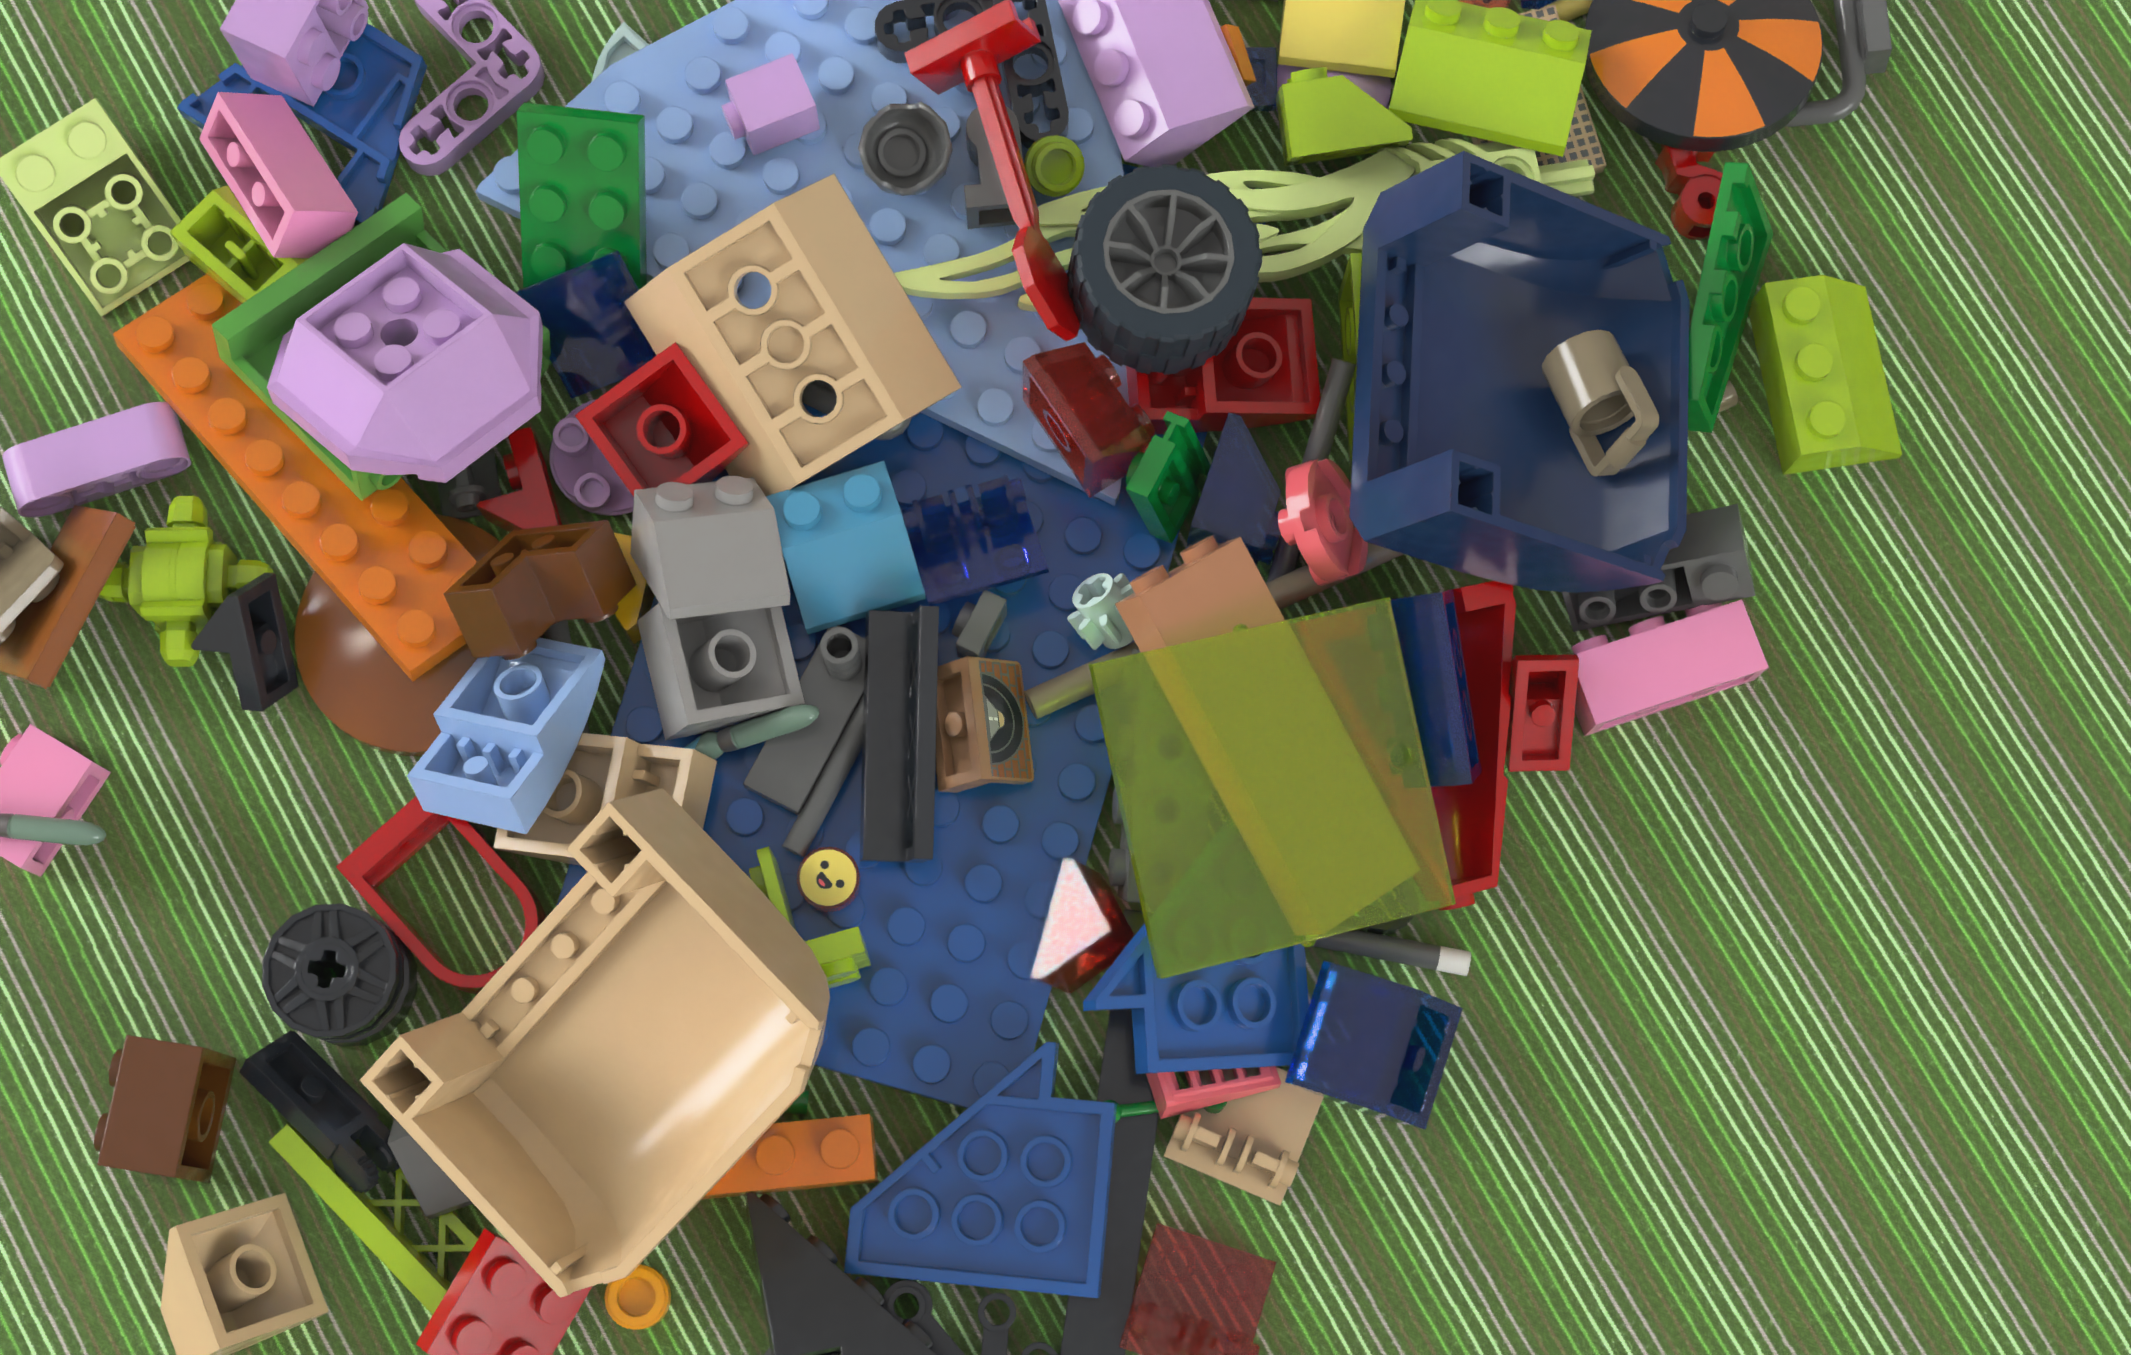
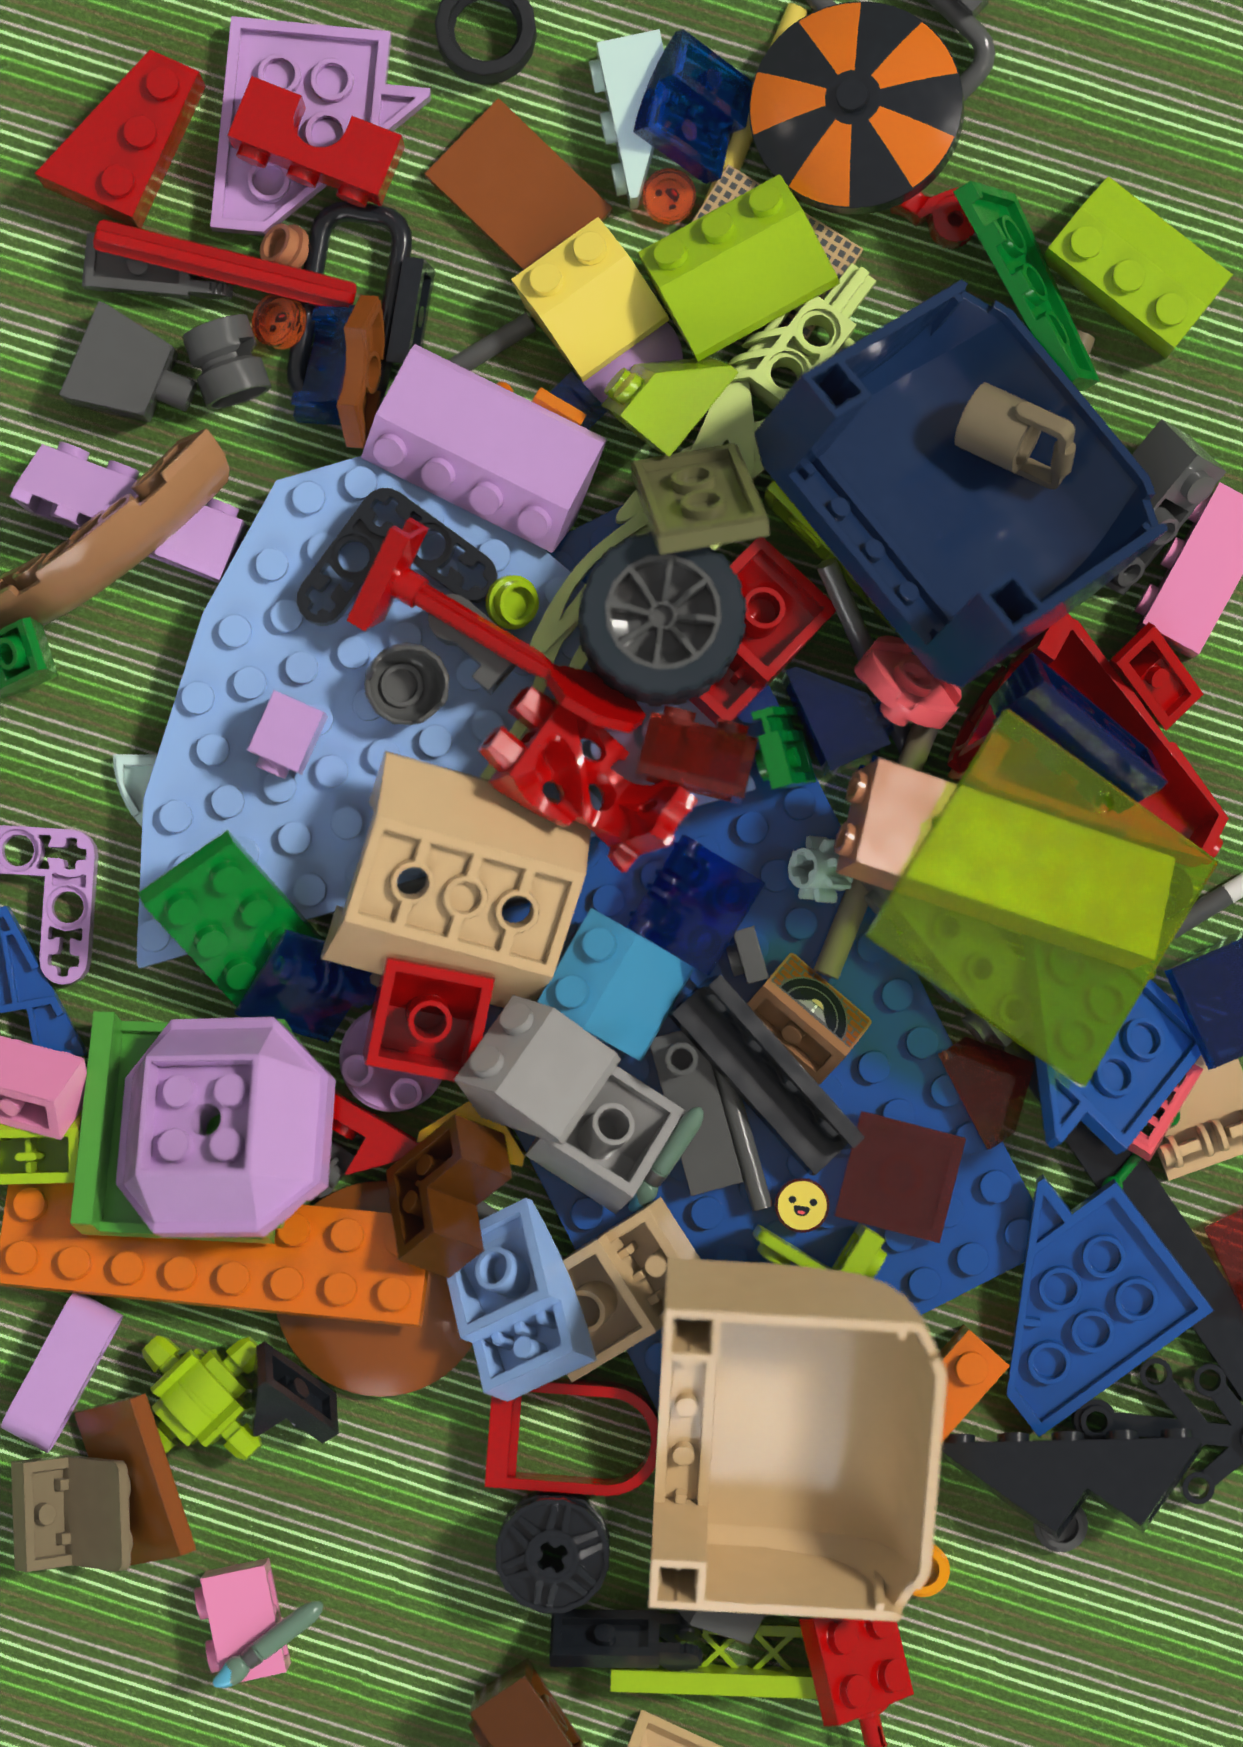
camera: 35 degrees left, 10 degrees up
none -> red hips [478,686,698,873]
none -> olive tile [630,444,770,555]
none -> clear red tile [834,1110,966,1243]

